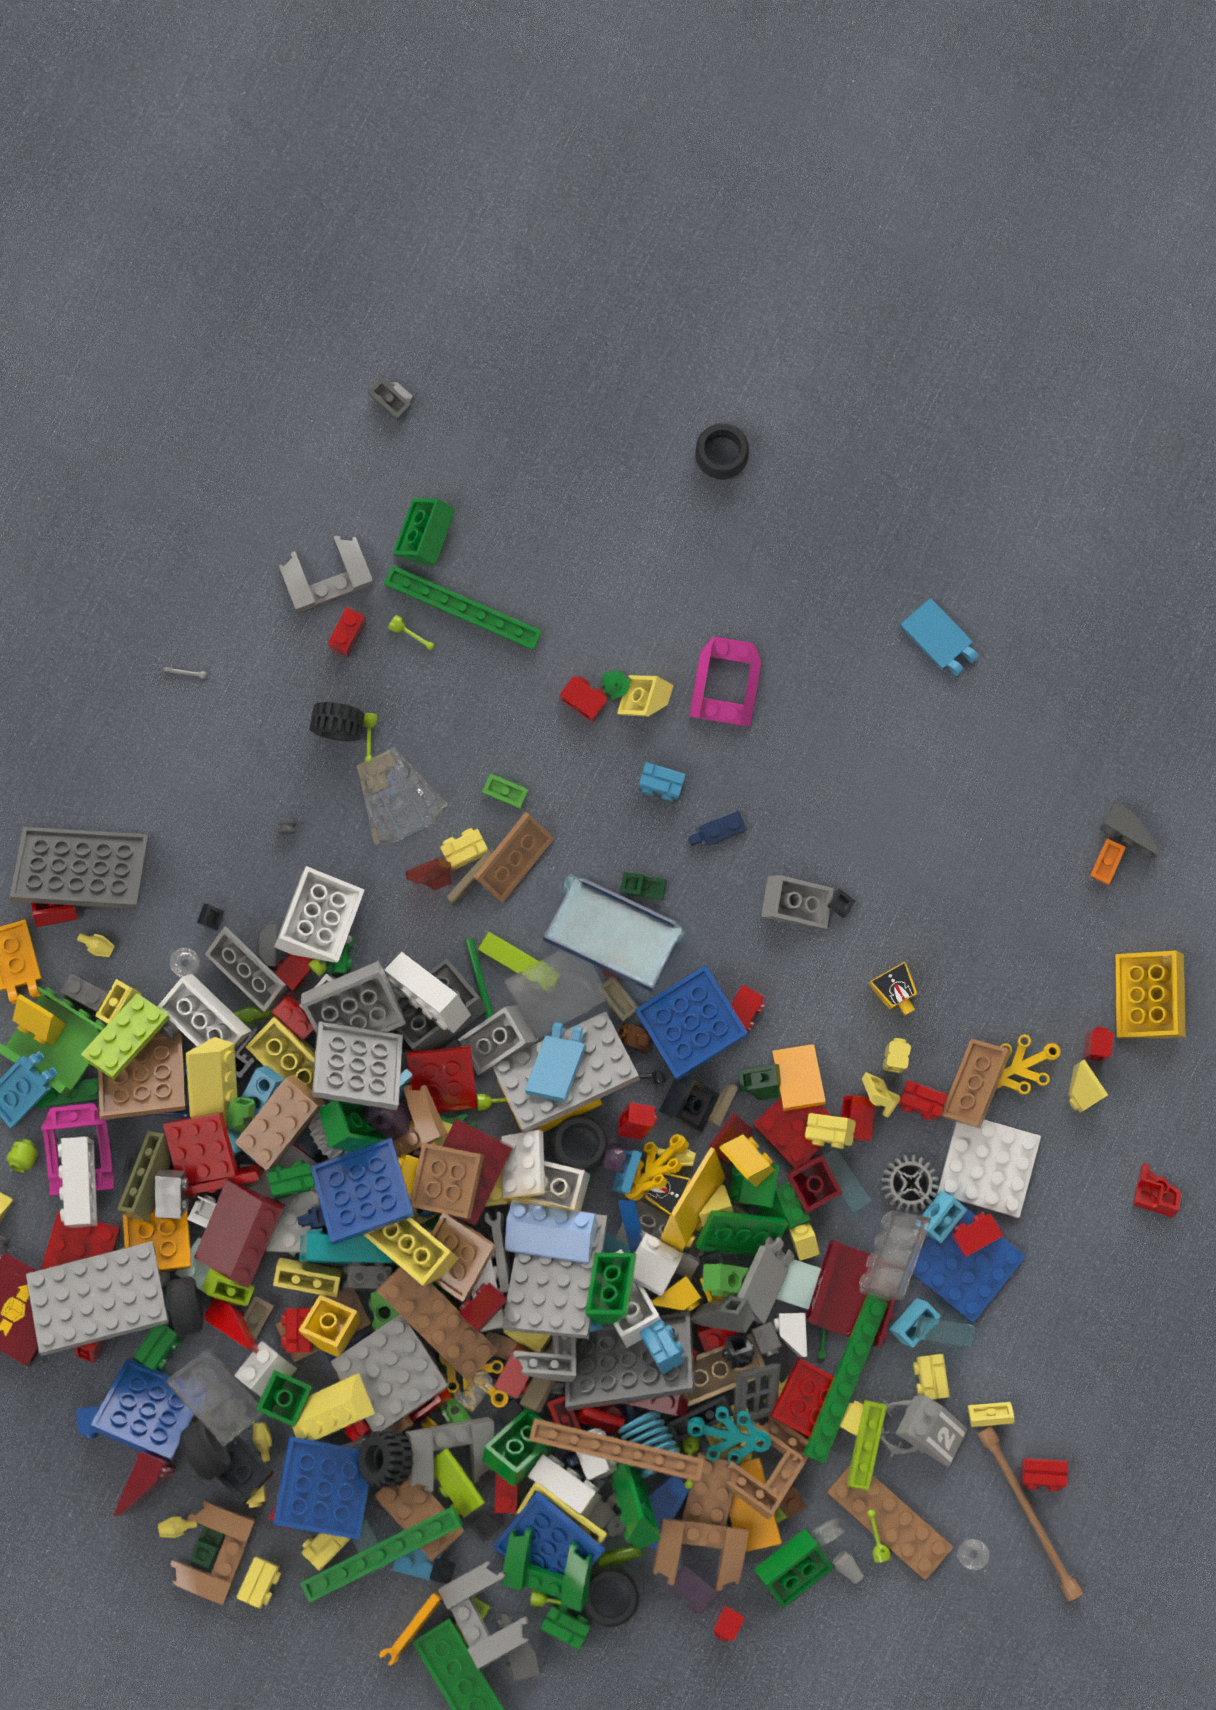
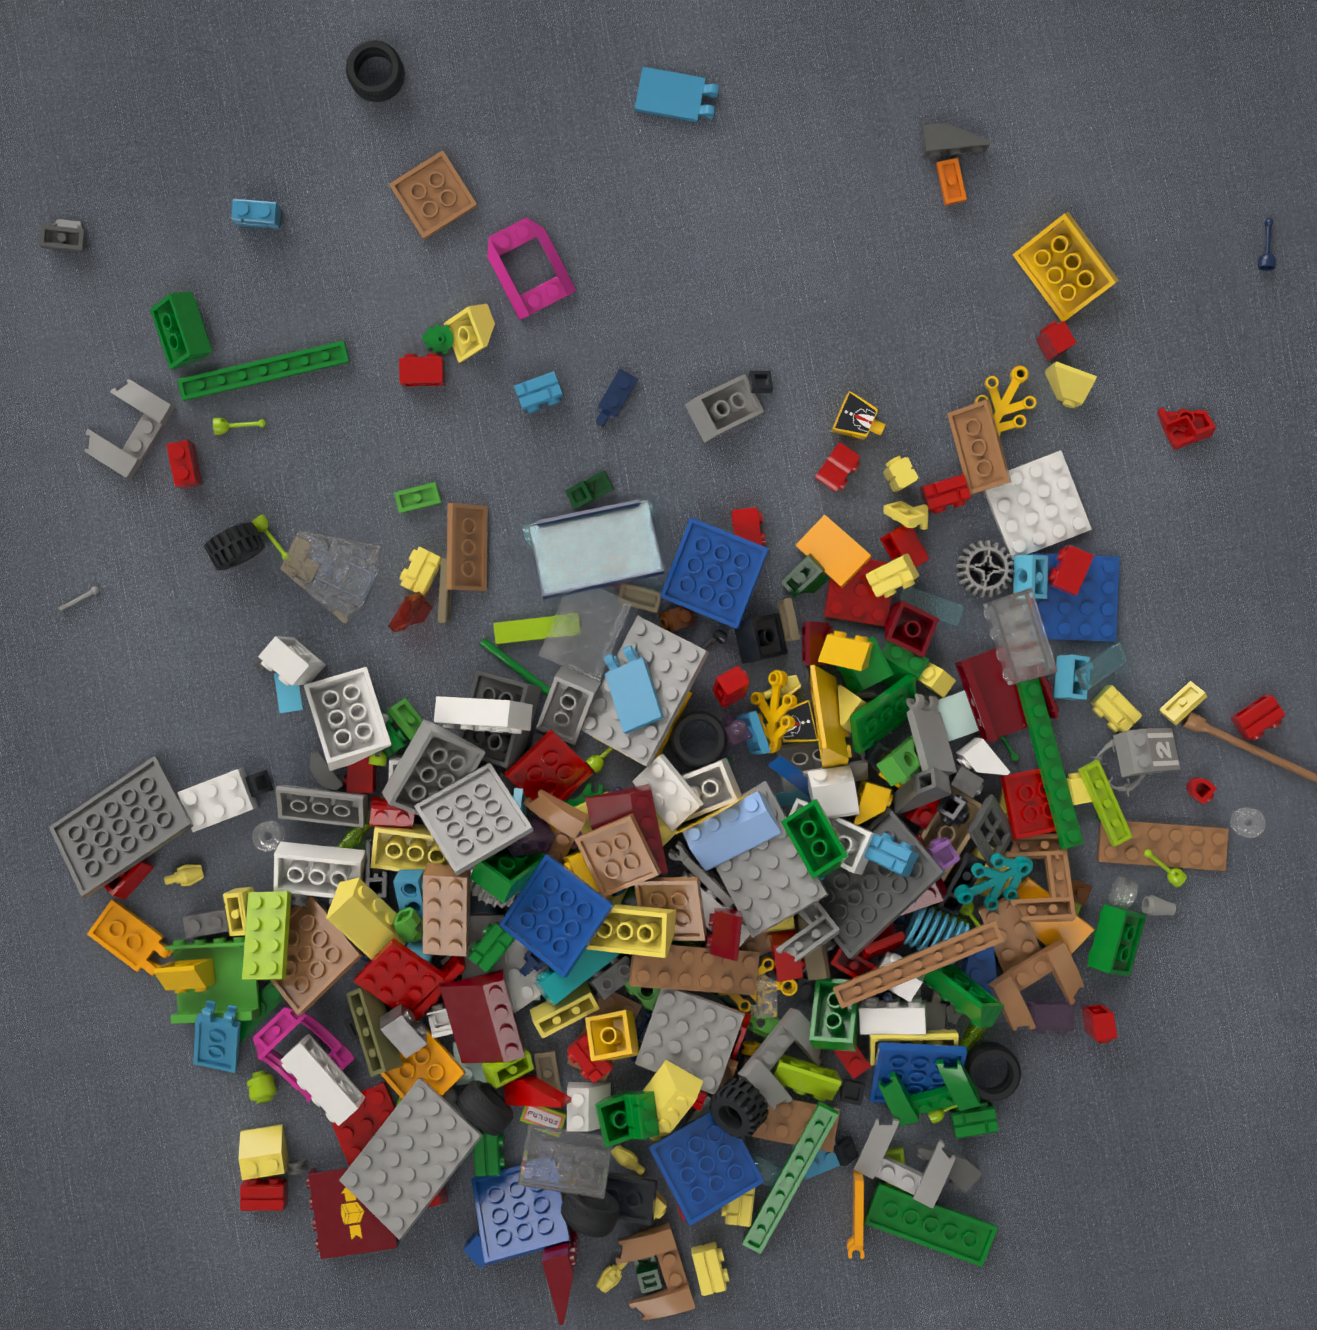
camera: 40 degrees left, 10 degrees up
none -> white brick [177,768,259,832]
none -> dark azure brick [231,199,281,229]
none -> white brick [258,636,326,686]
none -> medium azure sticker [274,673,303,713]
none -> bright green plate [388,698,423,741]
none -> medium nougat plate [389,150,478,240]
none -> tile [519,1106,567,1135]
none -> green brick [624,1091,660,1139]
none -> red brick [814,442,861,493]
none -> medium lavender bracket [927,836,960,870]
none -> red plate [1186,777,1217,804]

